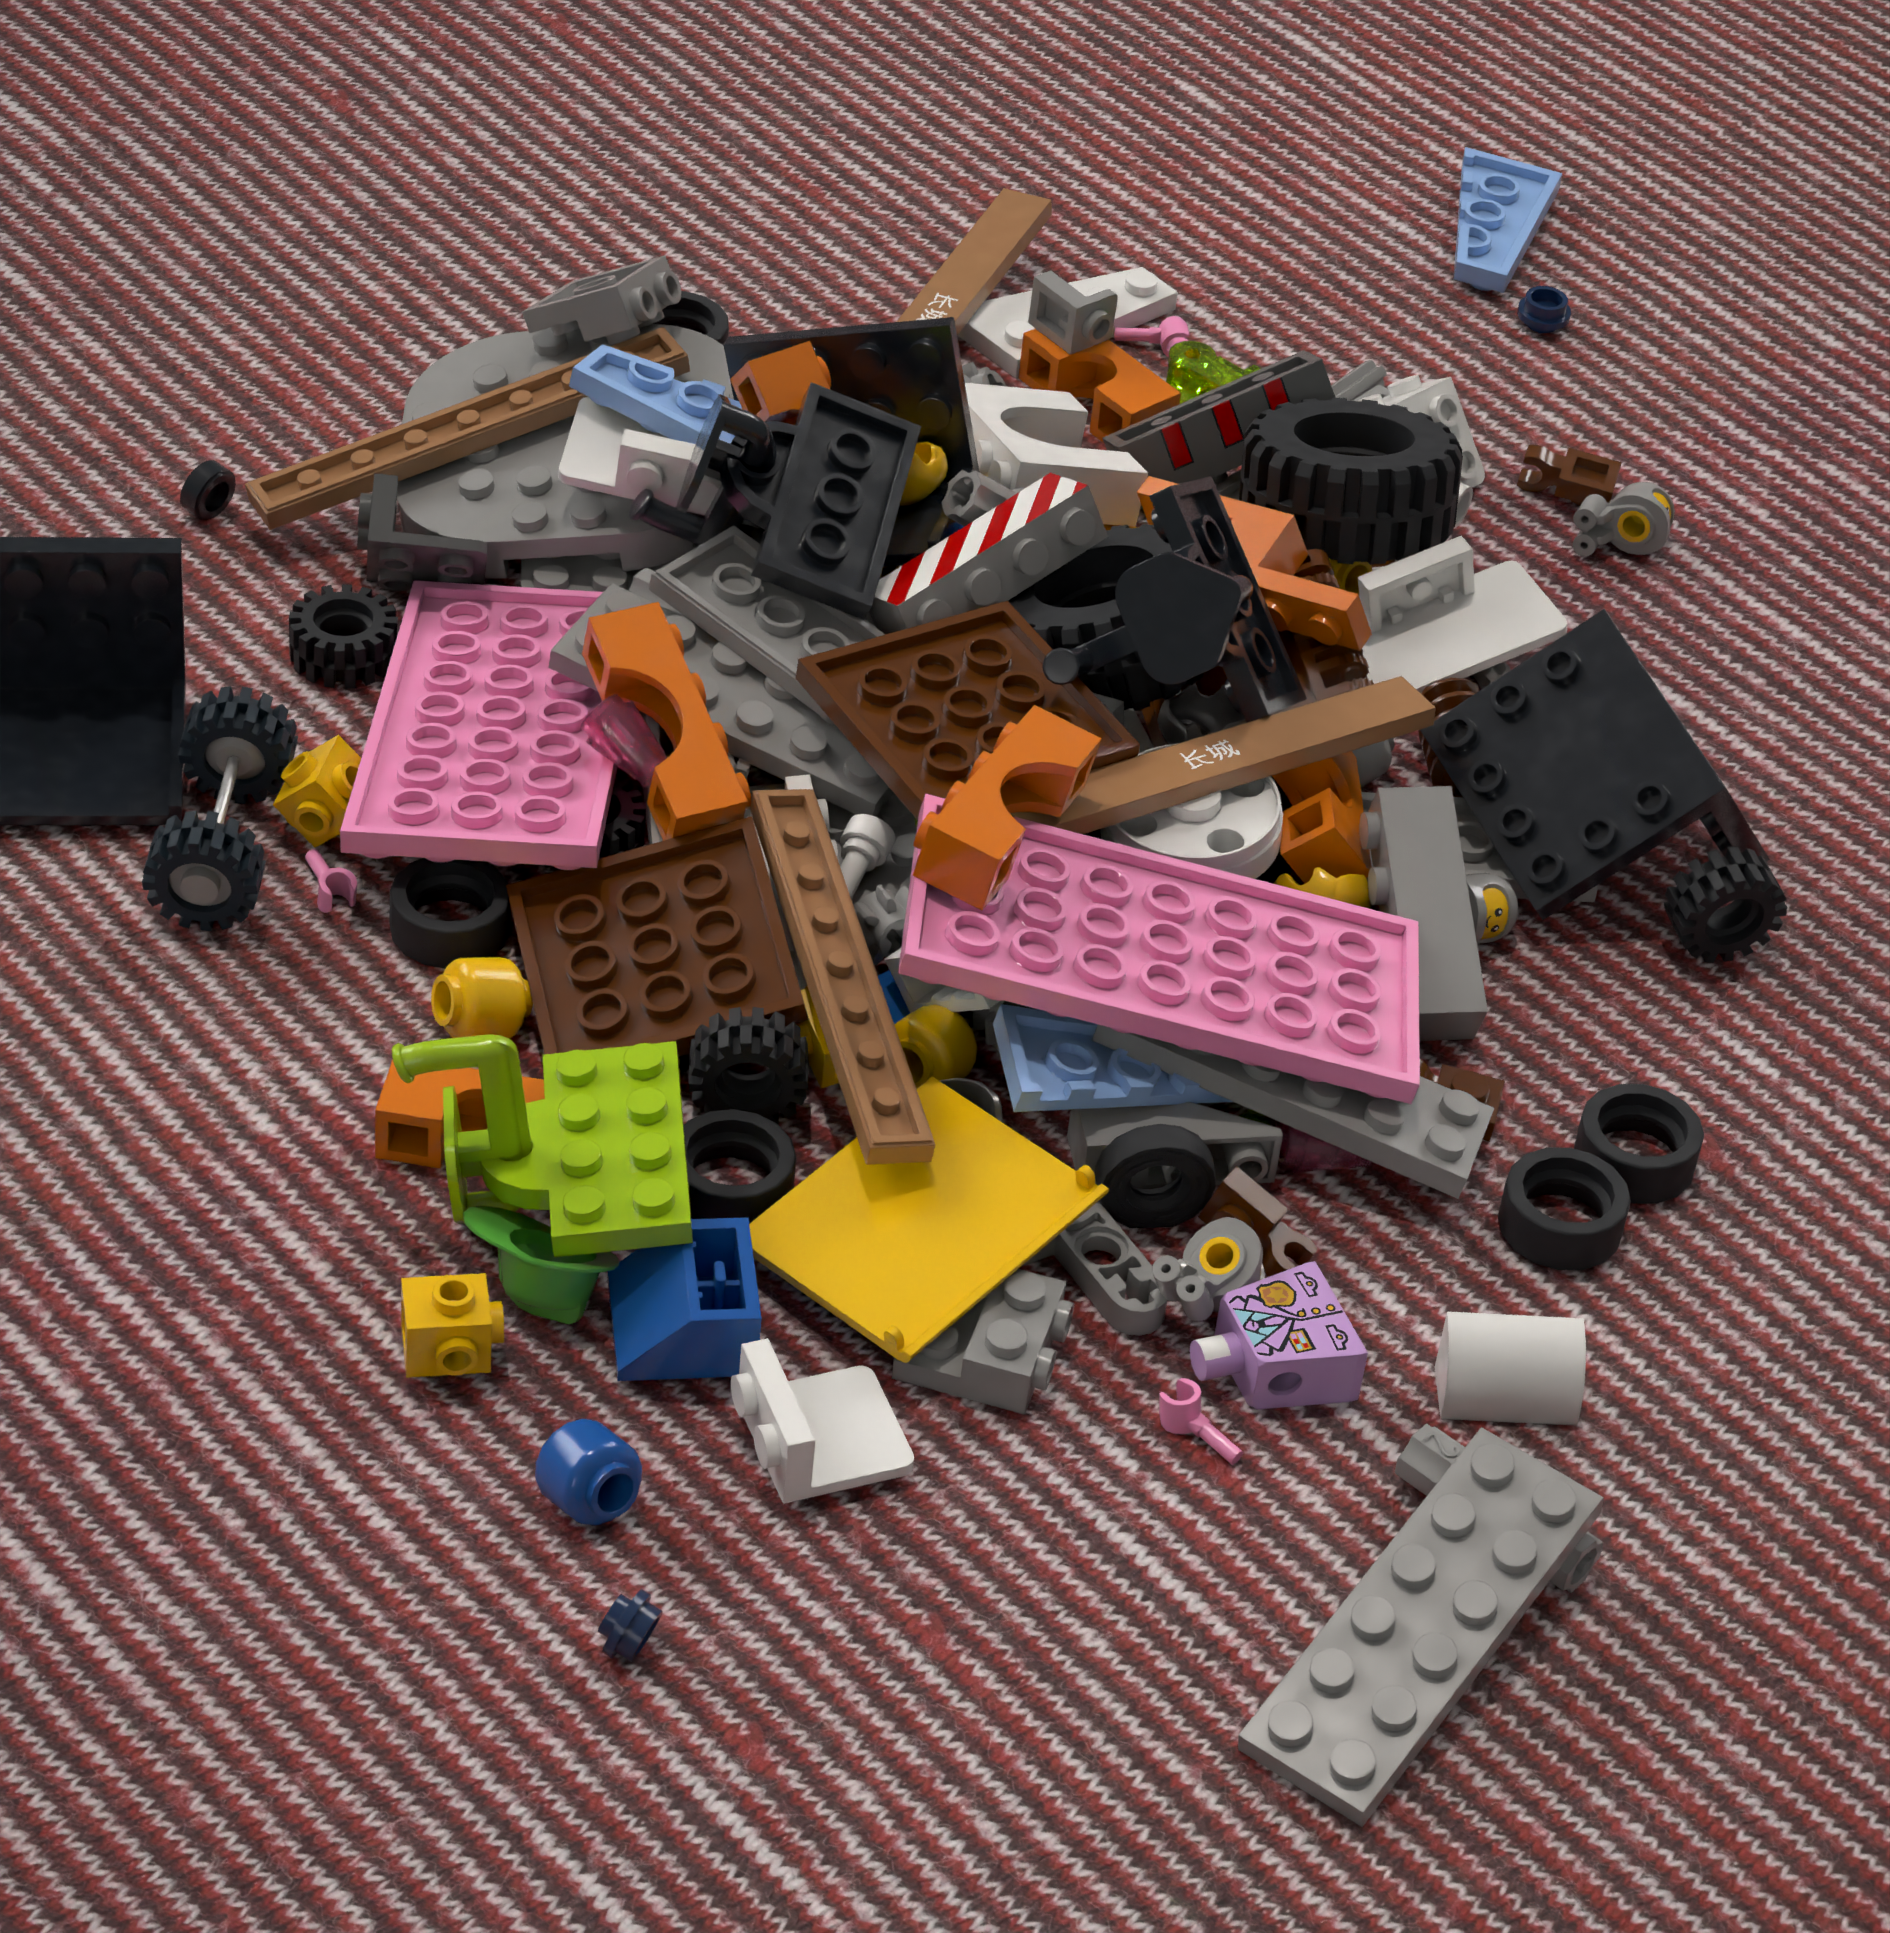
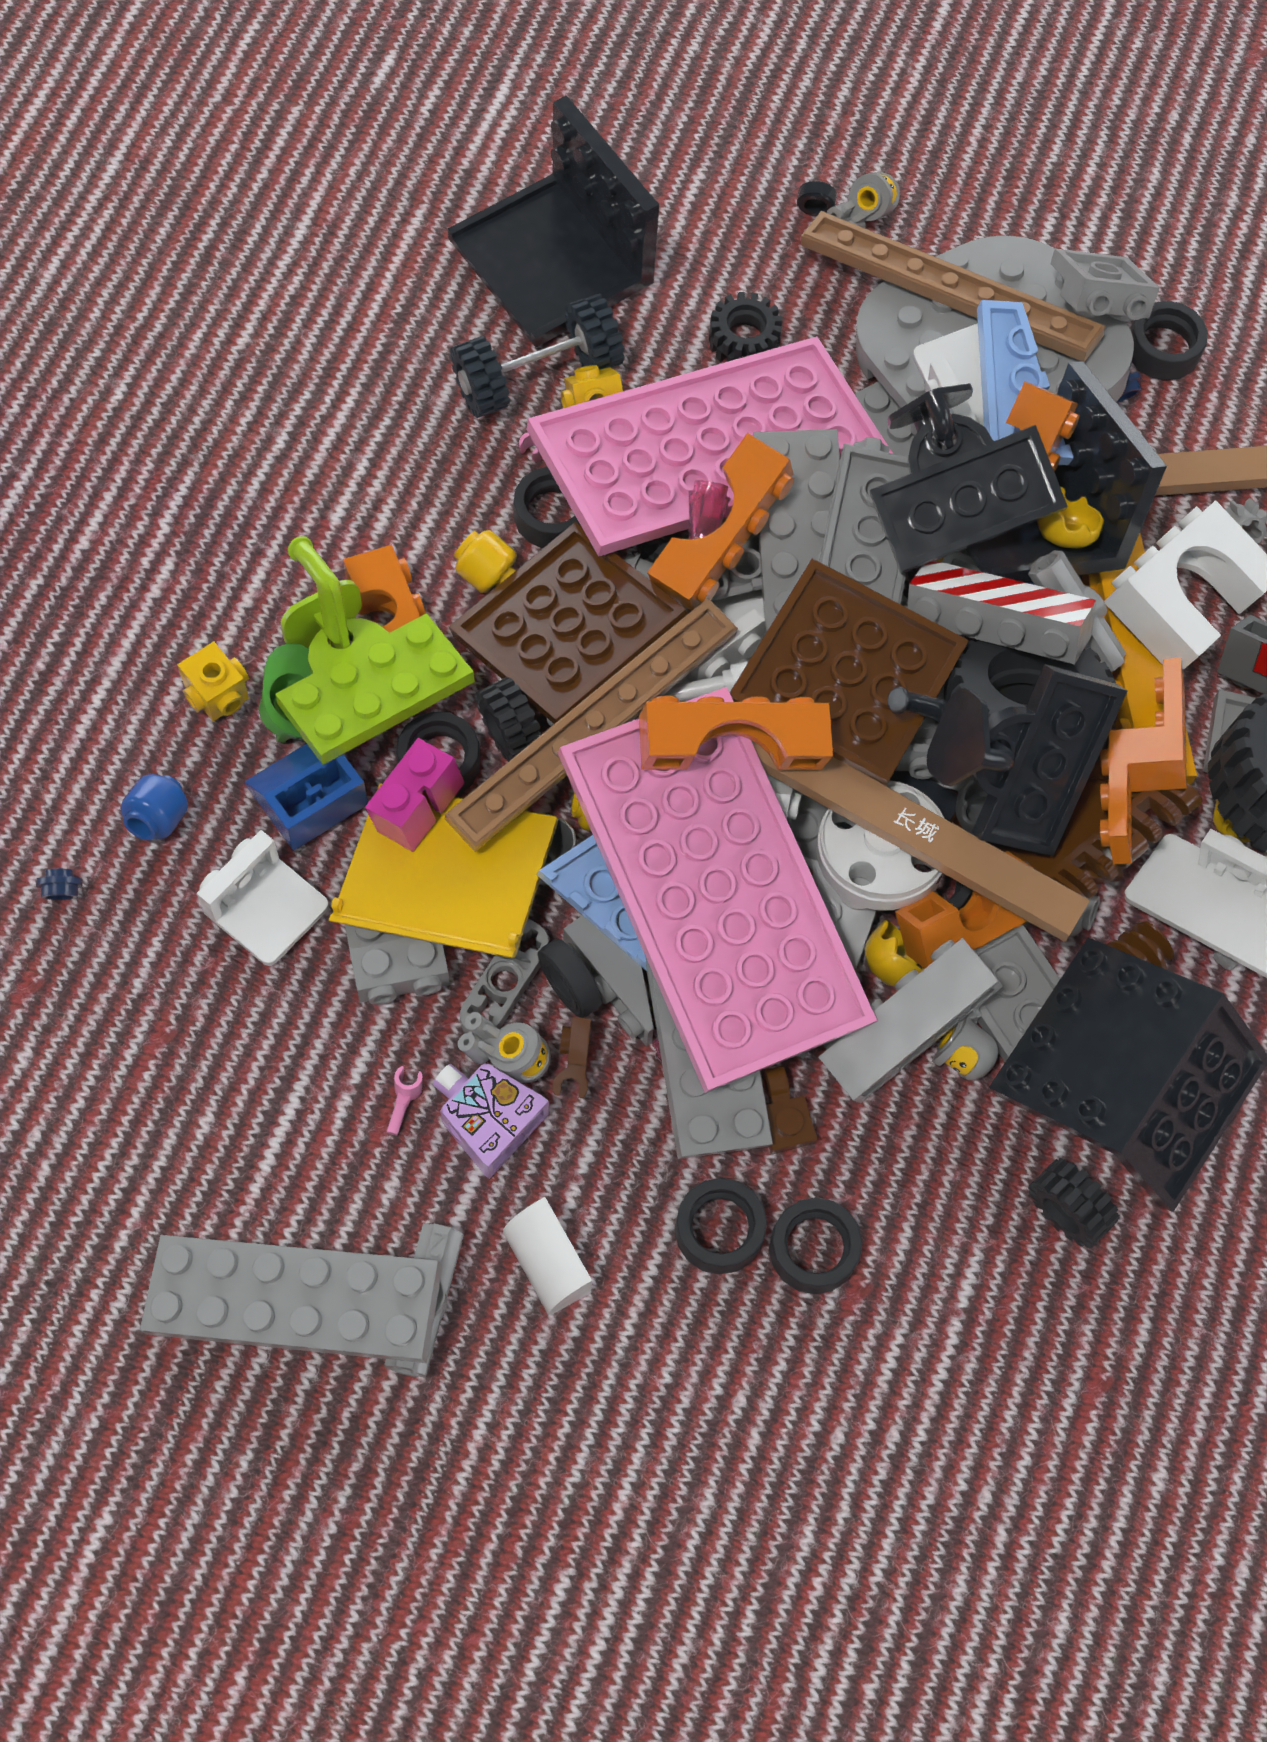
camera: 60 degrees right, 25 degrees up
dark grey bracket [357,473,488,591] -> none
none -> dark pink piece [365,738,465,852]
none -> light grey piece [827,172,900,228]

